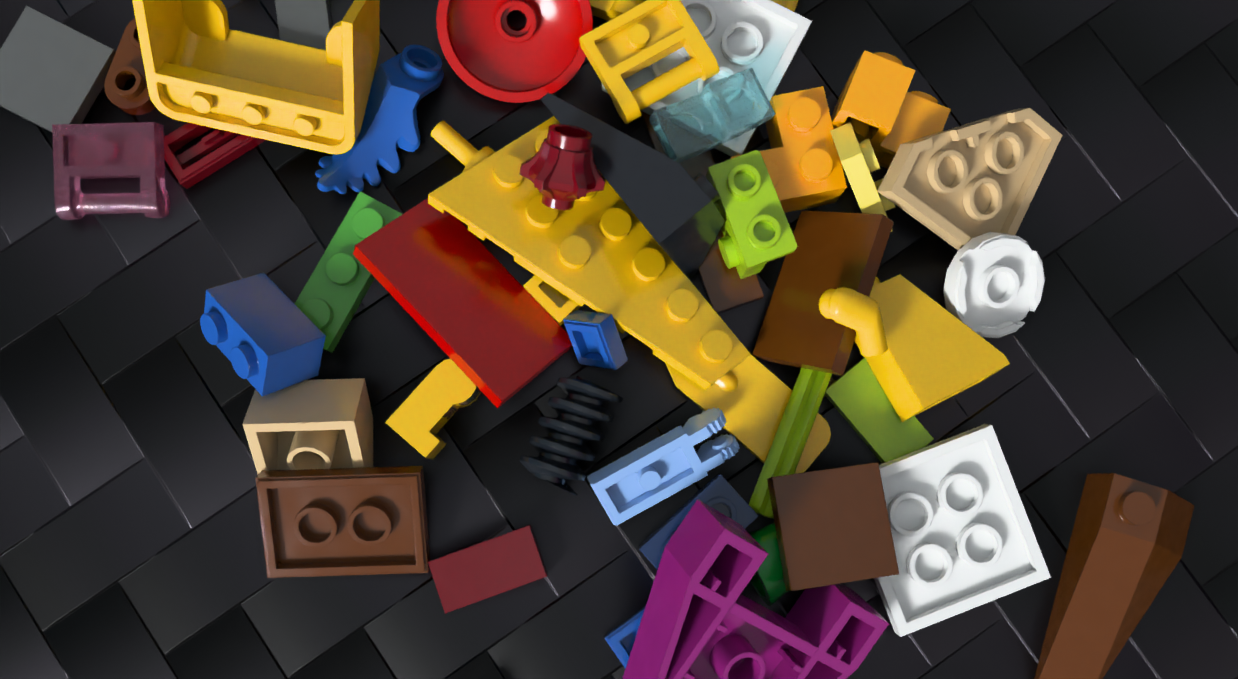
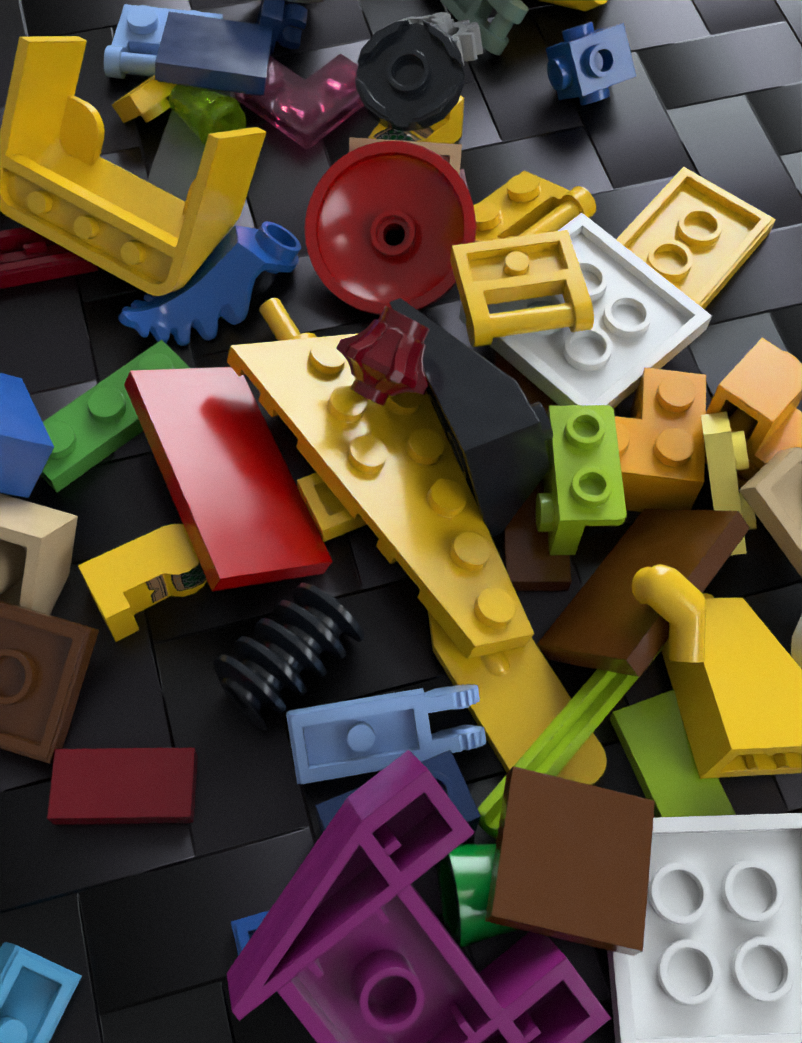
camera: 15 degrees right, 20 degrees down
blue tile [563,310,628,370] -> none
clear light blue slope [649,68,775,163] -> none

